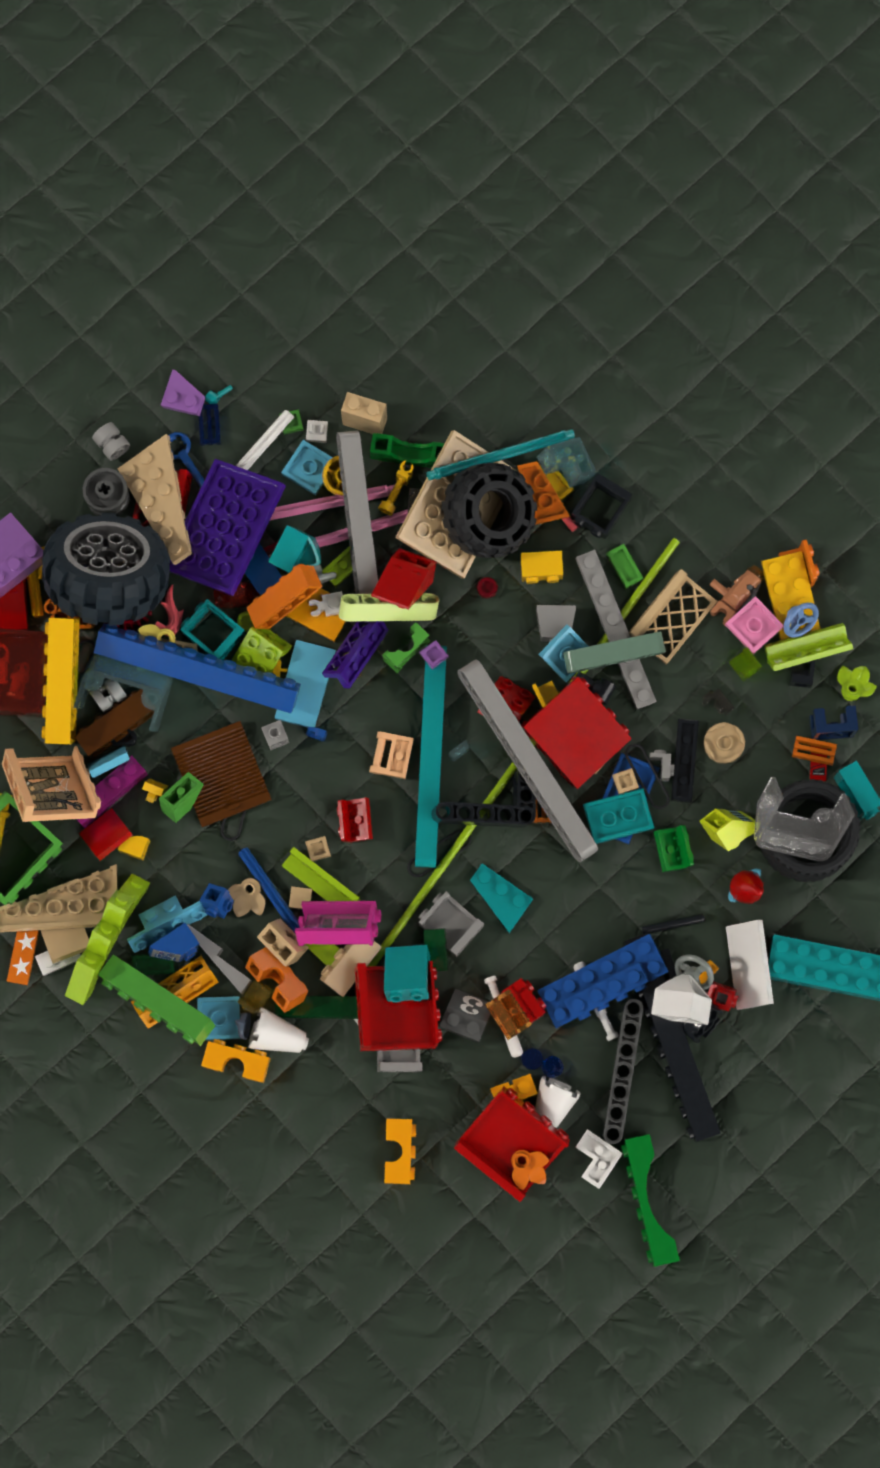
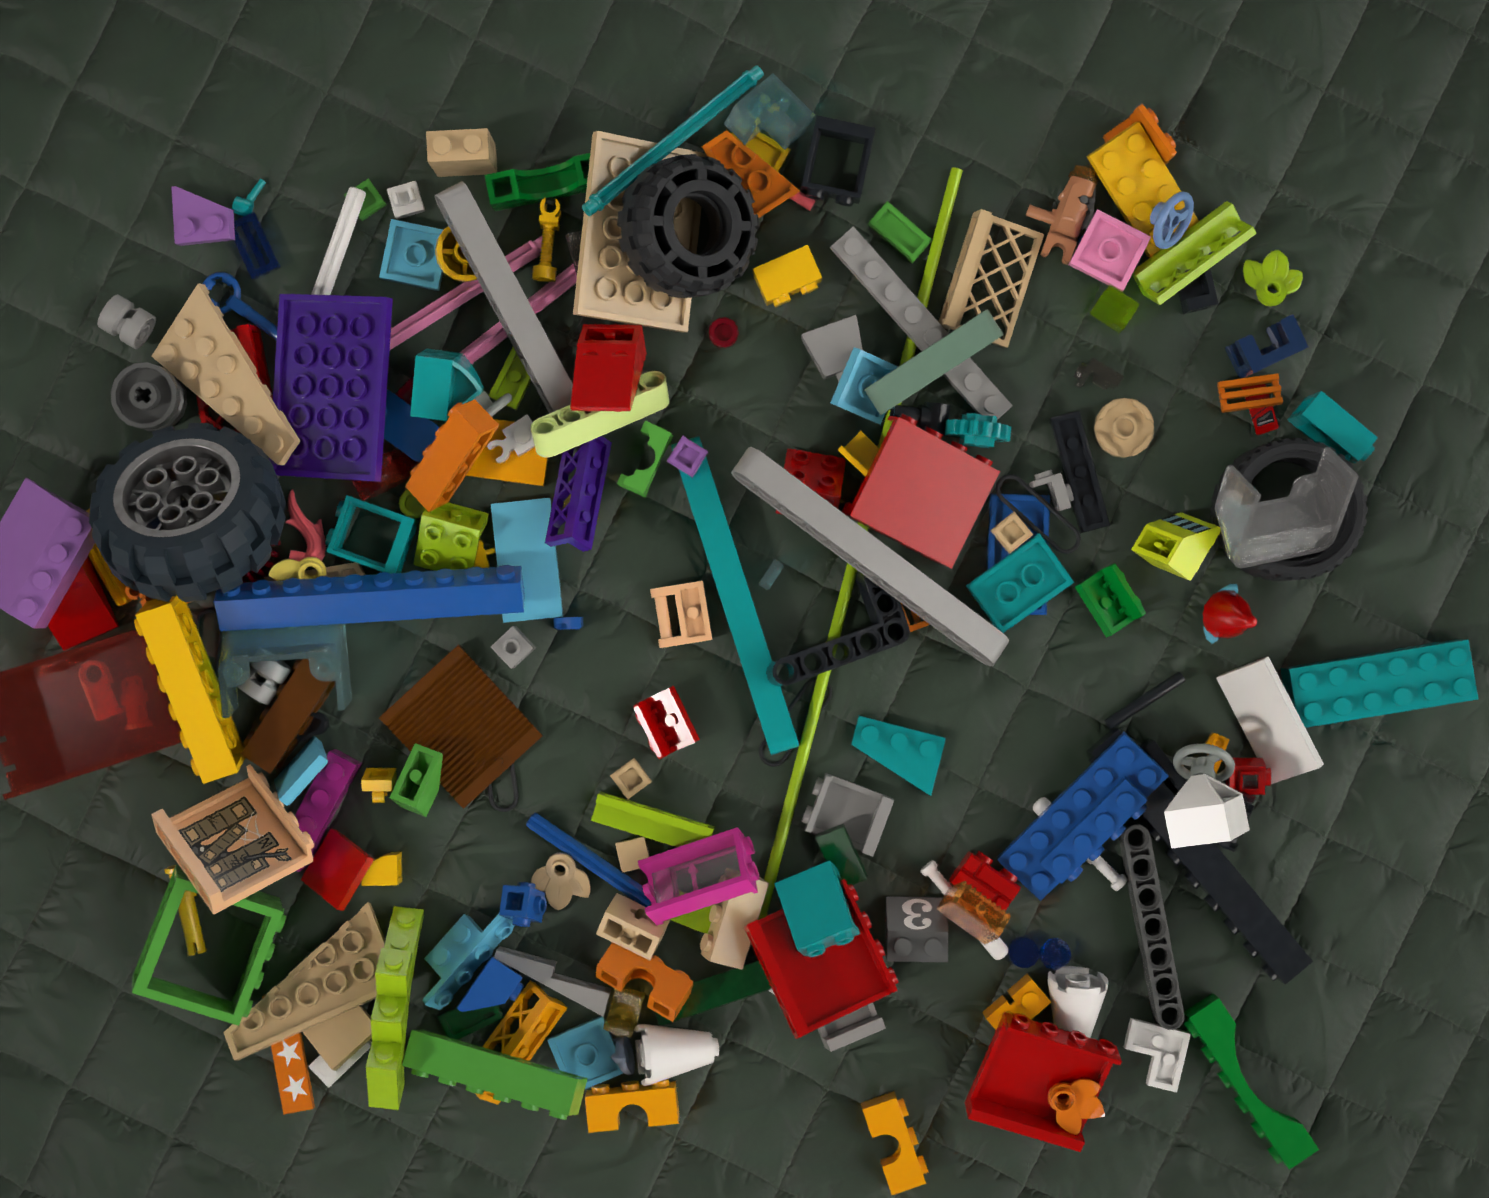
camera: 25 degrees left, 10 degrees up
none -> teal gear [945,413,1012,448]

